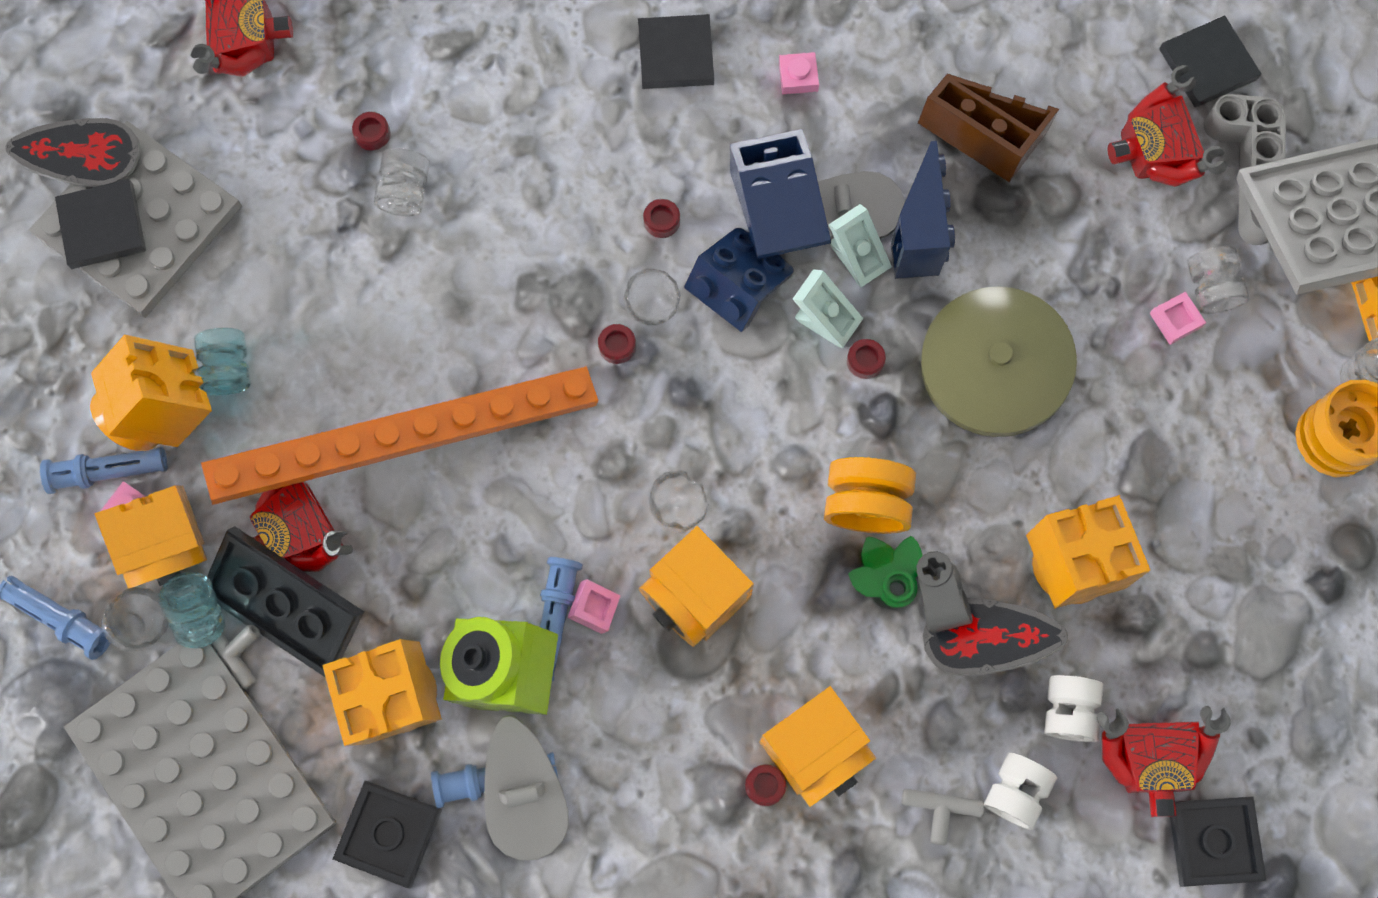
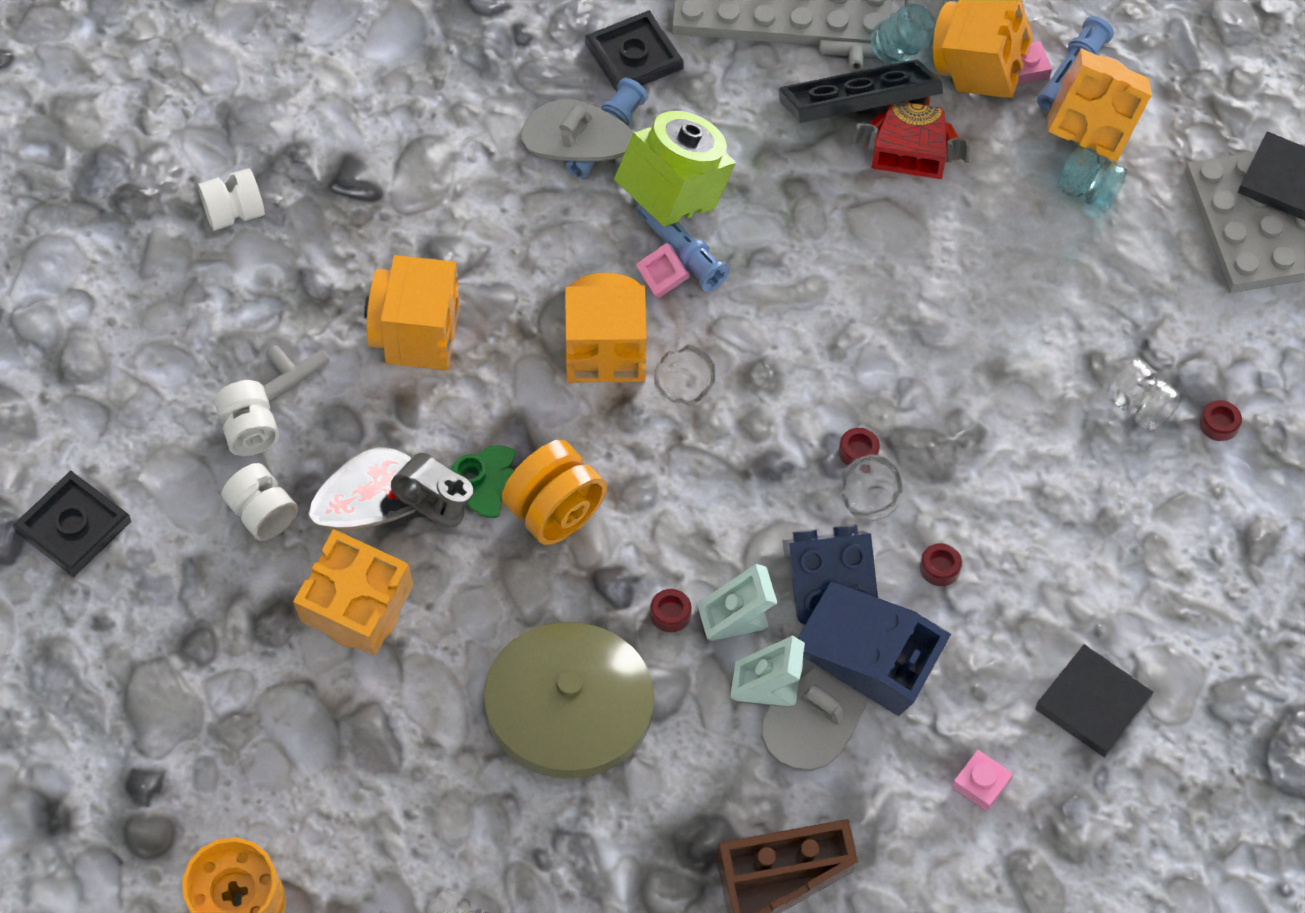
camera: 130 degrees right, 15 degrees down
orange plate [201,366,599,505] -> none
light orange piece [322,639,442,746] -> none
dark blue slope [891,141,955,279] -> none
torso [1097,706,1231,817] -> none
bright pink plate [1150,291,1206,345] -> none

